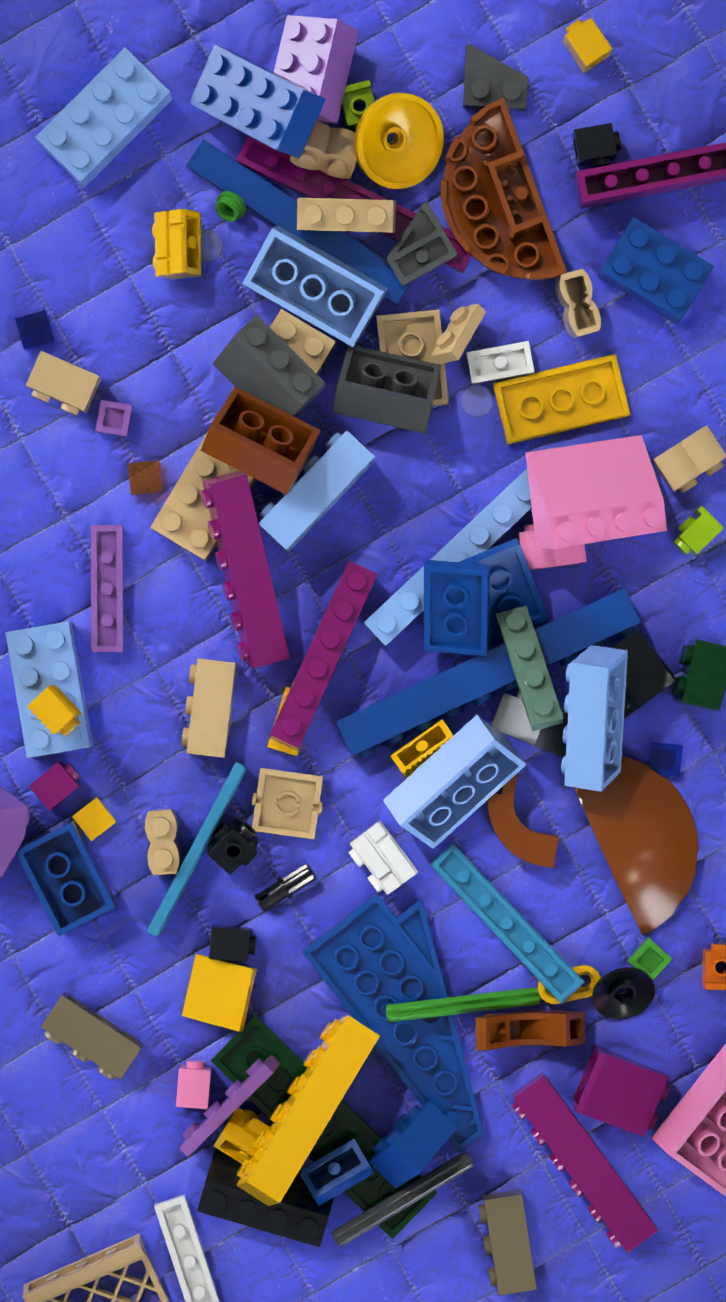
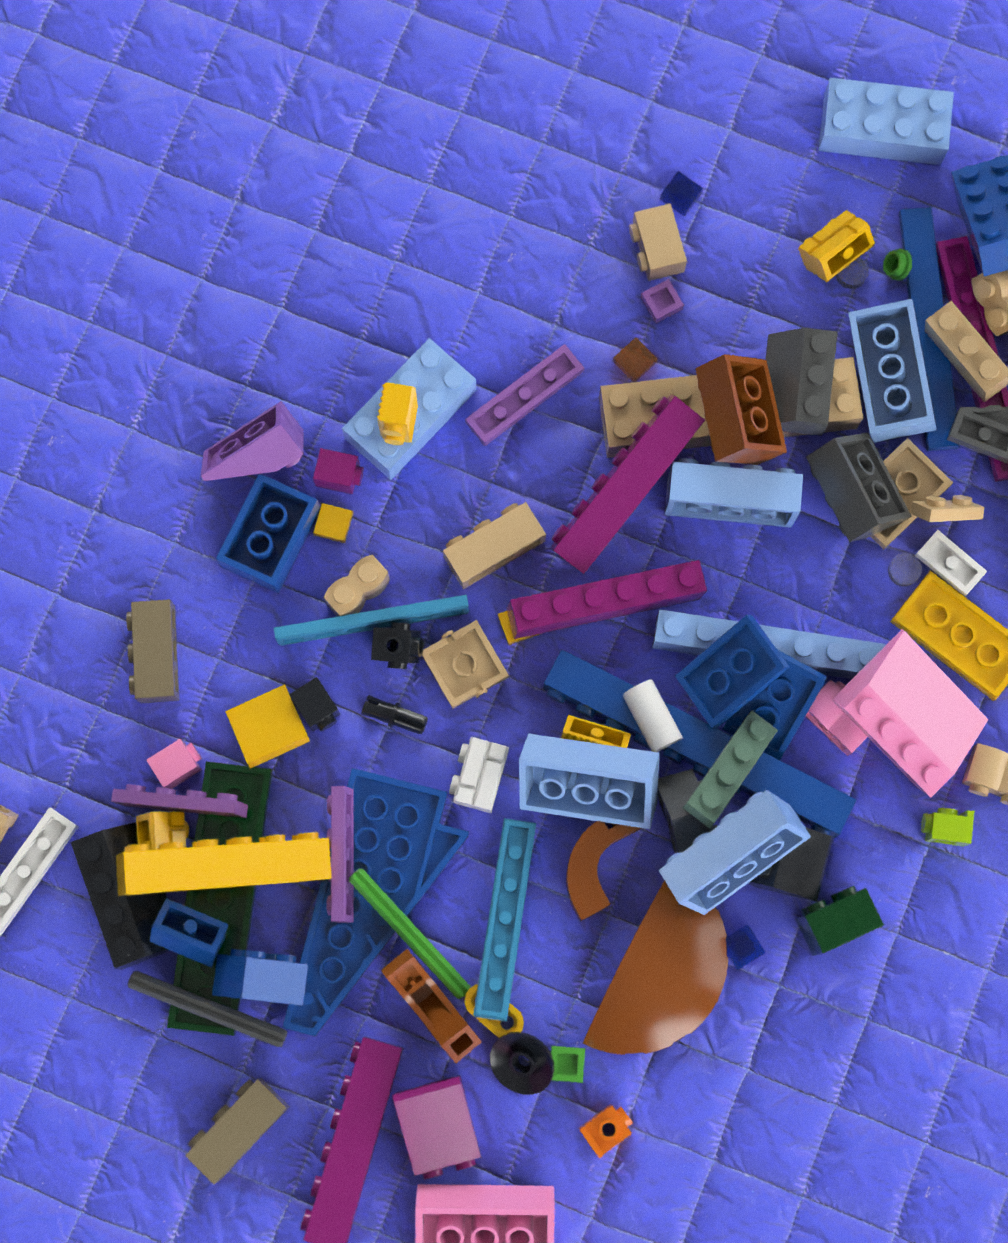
camera: 55 degrees right, 10 degrees down
none -> medium lavender plate [327,786,354,923]
none -> white brick [623,679,683,752]

